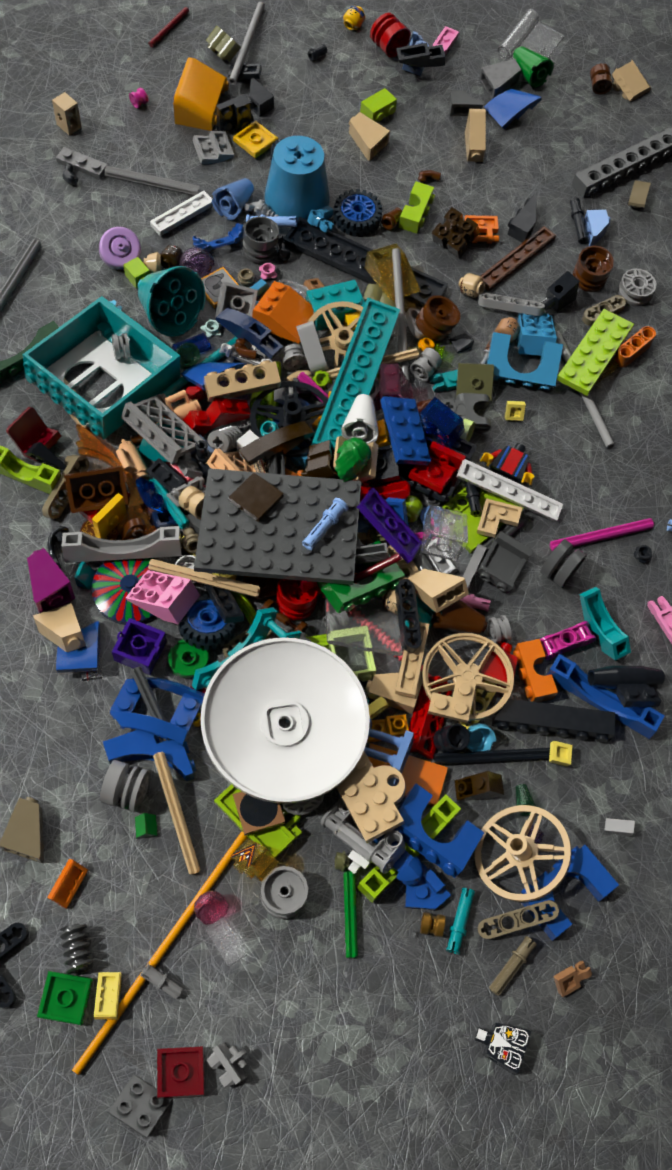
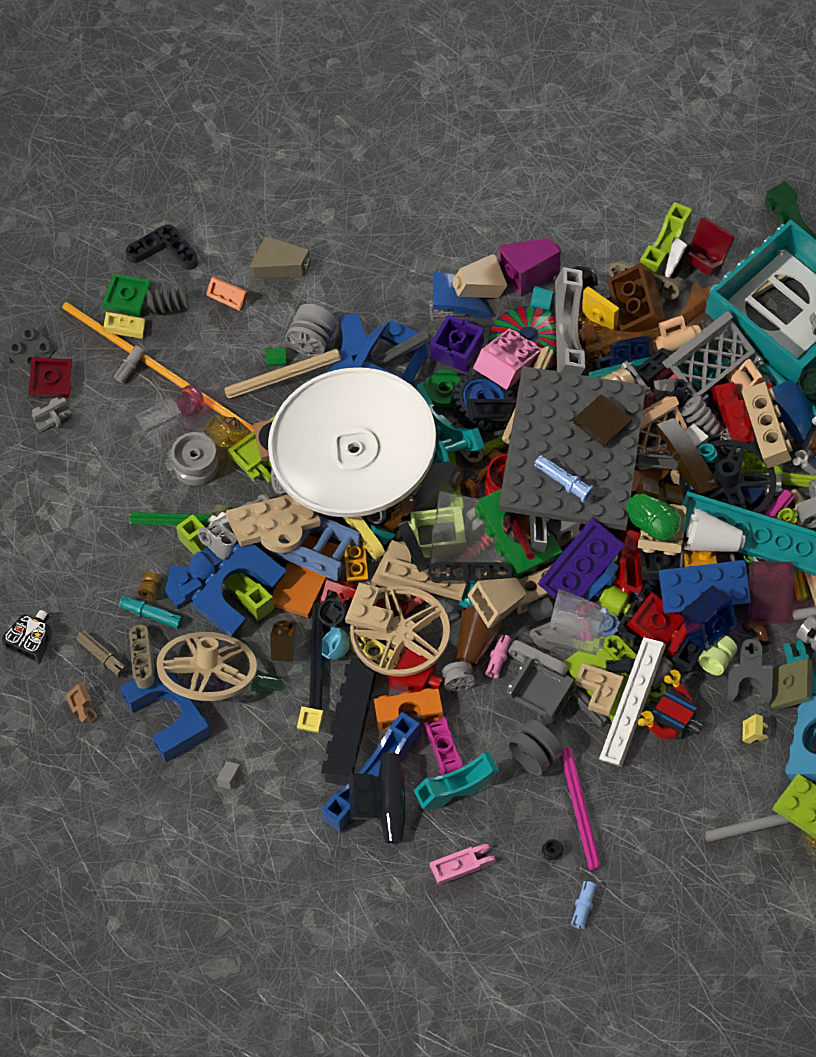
camera: 105 degrees right, 5 degrees down
none -> black beam [398,521,429,573]

